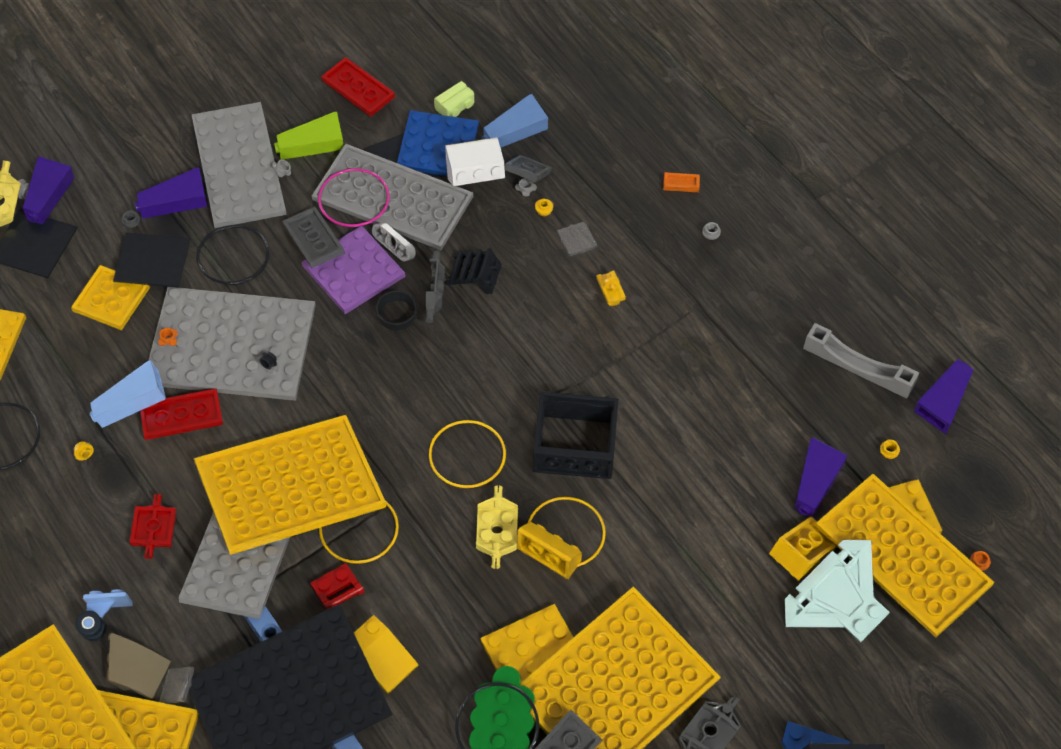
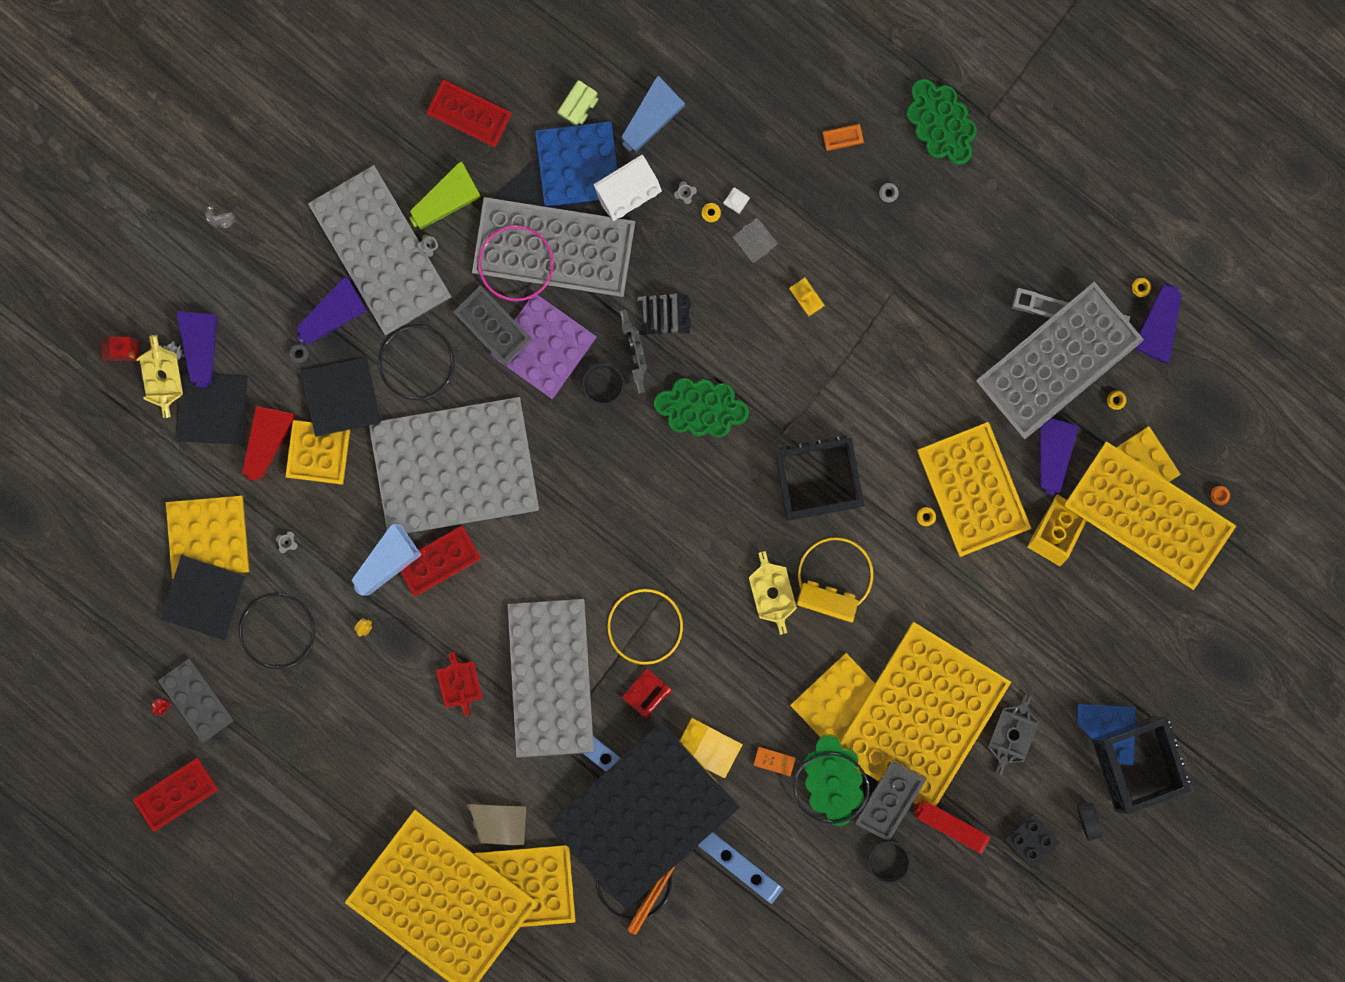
camera: 15 degrees left, 30 degrees up
plate [76,590,133,641] -> none
orange plate [158,328,178,346] -> none
clear piece [159,666,195,704] -> none
yellow plate [194,415,386,555] -> none
black plate [259,352,277,370] -> none
light grey beam [372,222,416,261] -> none
yellow piece [429,420,506,488] -> none
dark grey plate [504,155,552,183] -> none
light aqua plate [785,540,890,643] -> none
none -> clear bracket [205,206,236,228]
none -> red slope [242,406,296,481]
none -> light grey plate [276,532,297,553]
none -> green plate [654,378,749,438]
none -> white plate [723,187,750,214]
none -> orange tile [754,747,796,776]
none -> green plate [907,79,977,165]
none -> yellow plate [917,422,1031,557]
none -> yellow plate [917,507,936,526]
none -> light grey plate [976,282,1144,439]
none -> yellow plate [1132,278,1151,297]

